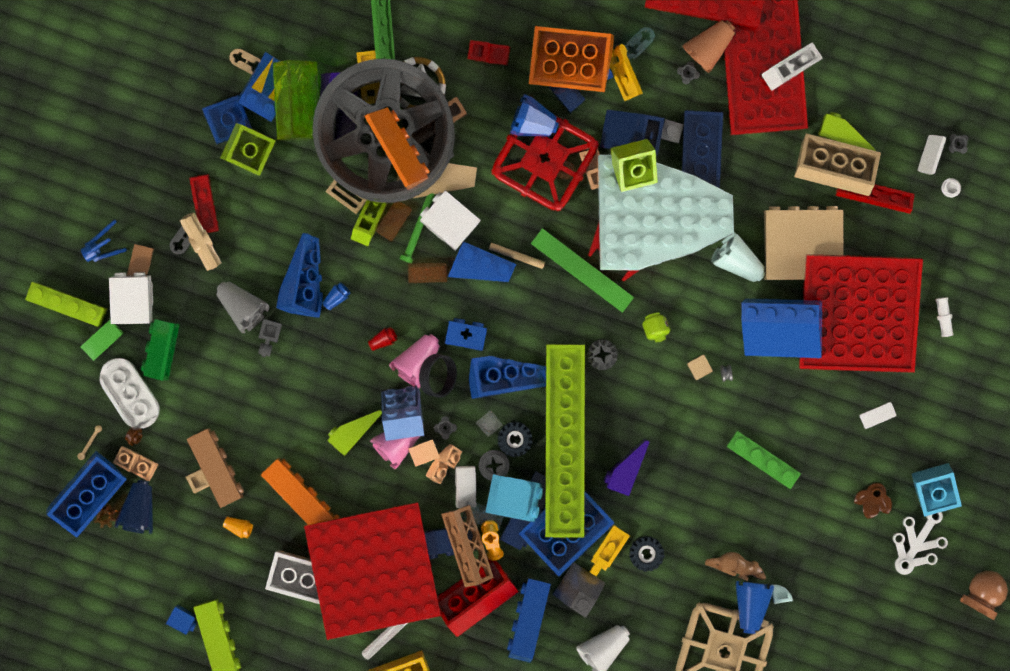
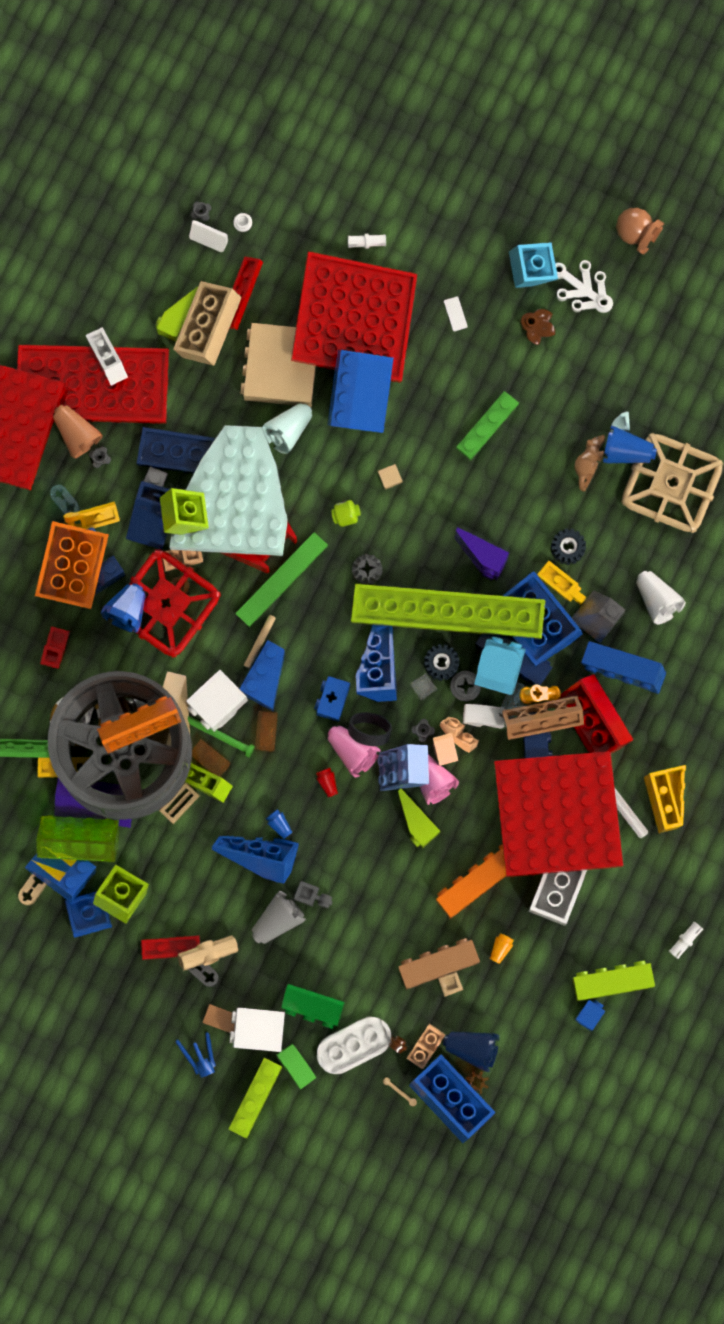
camera: 80 degrees left, 10 degrees down
flat silver bush [720,364,733,382] -> none

